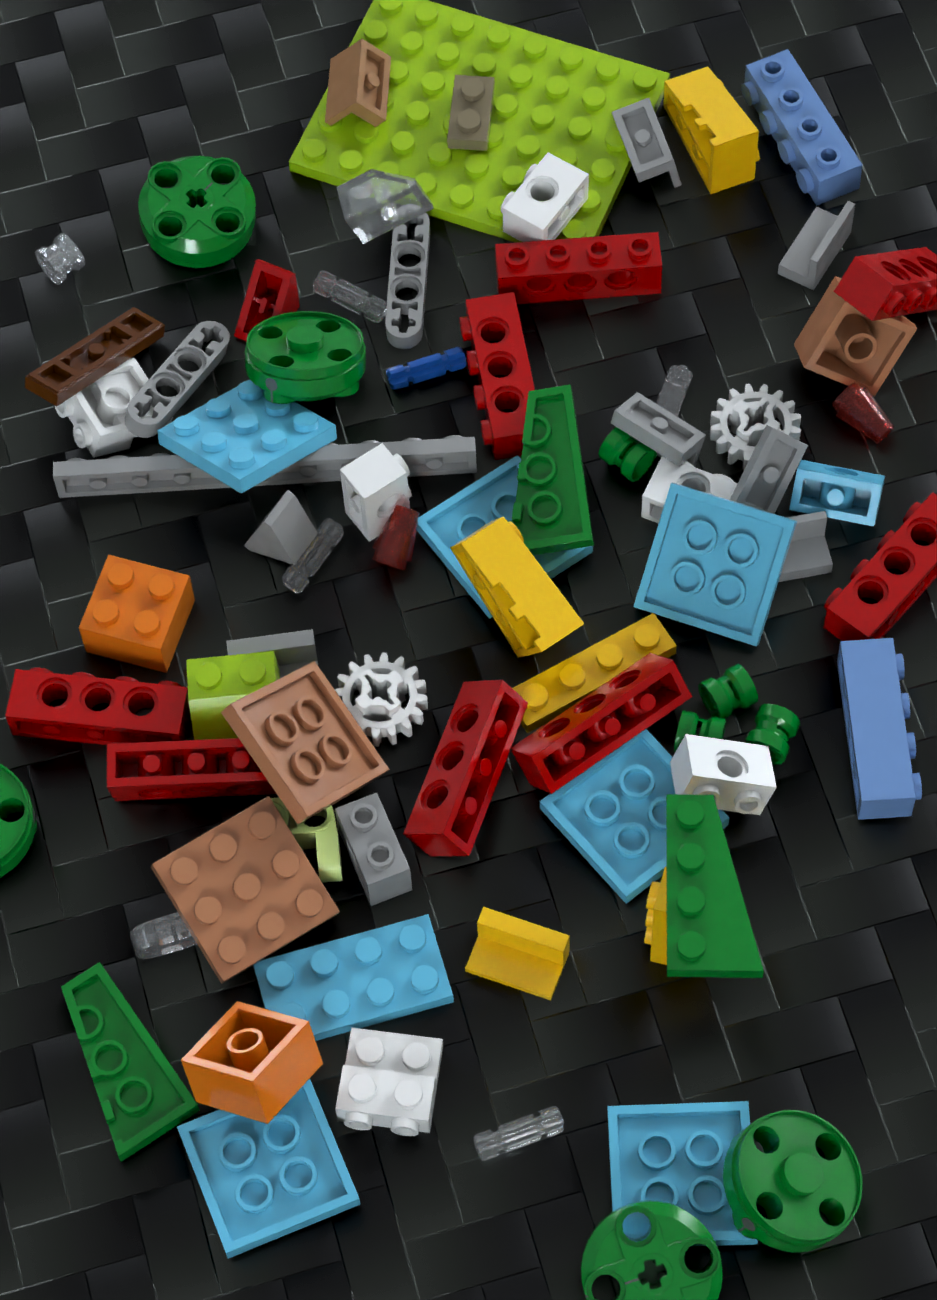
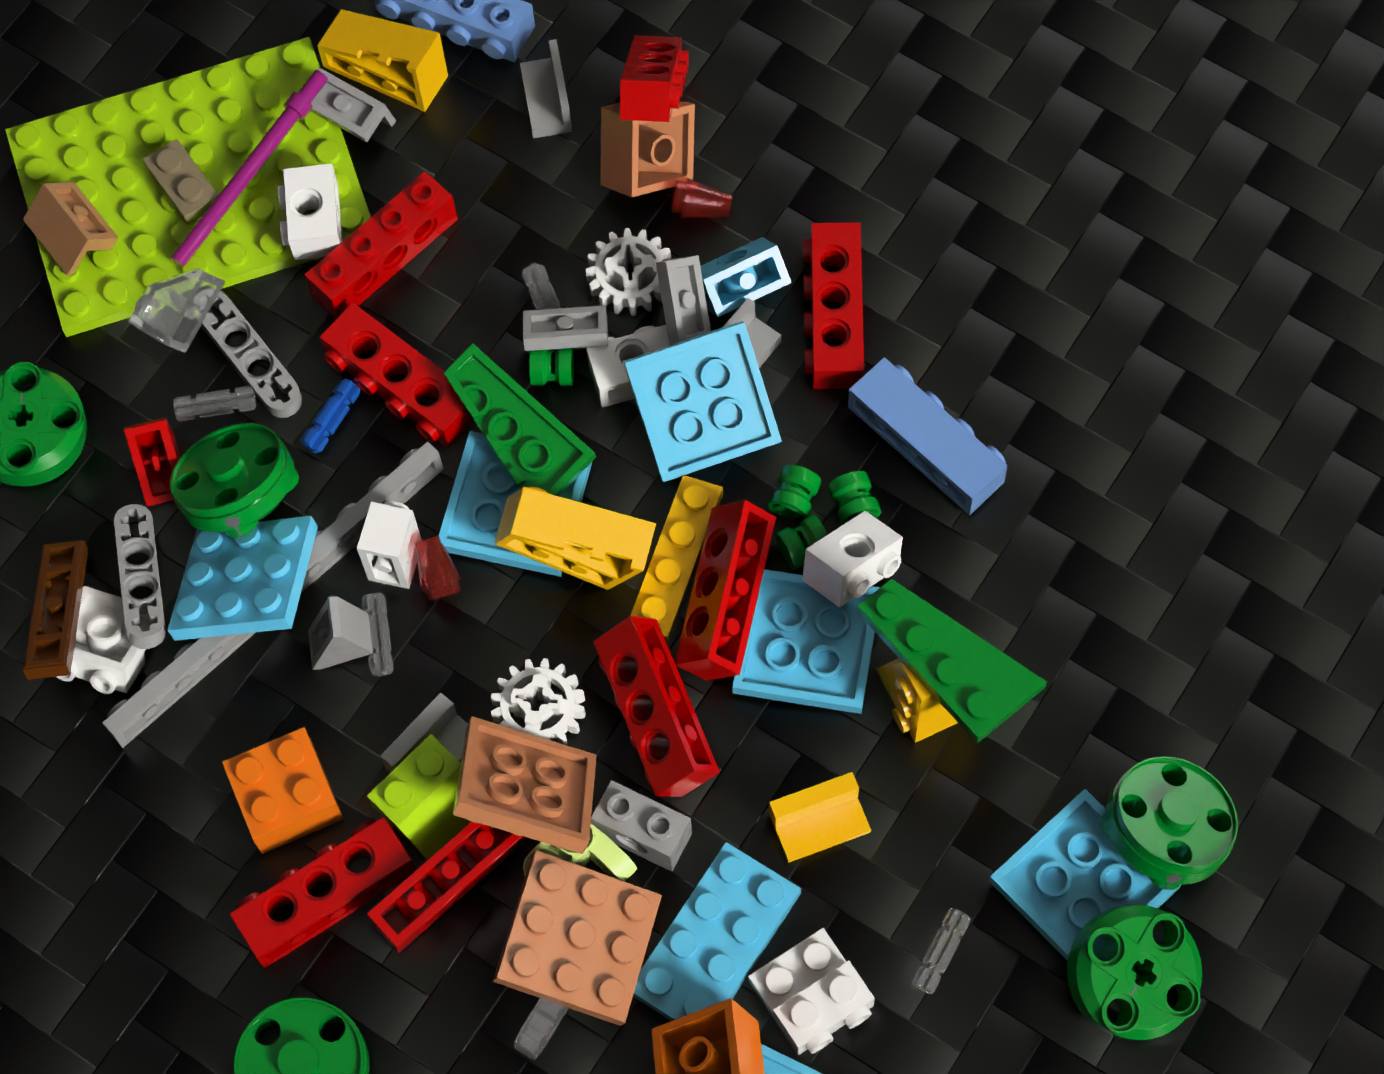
camera: 40 degrees left, 5 degrees up
none -> magenta bar [170,70,328,268]

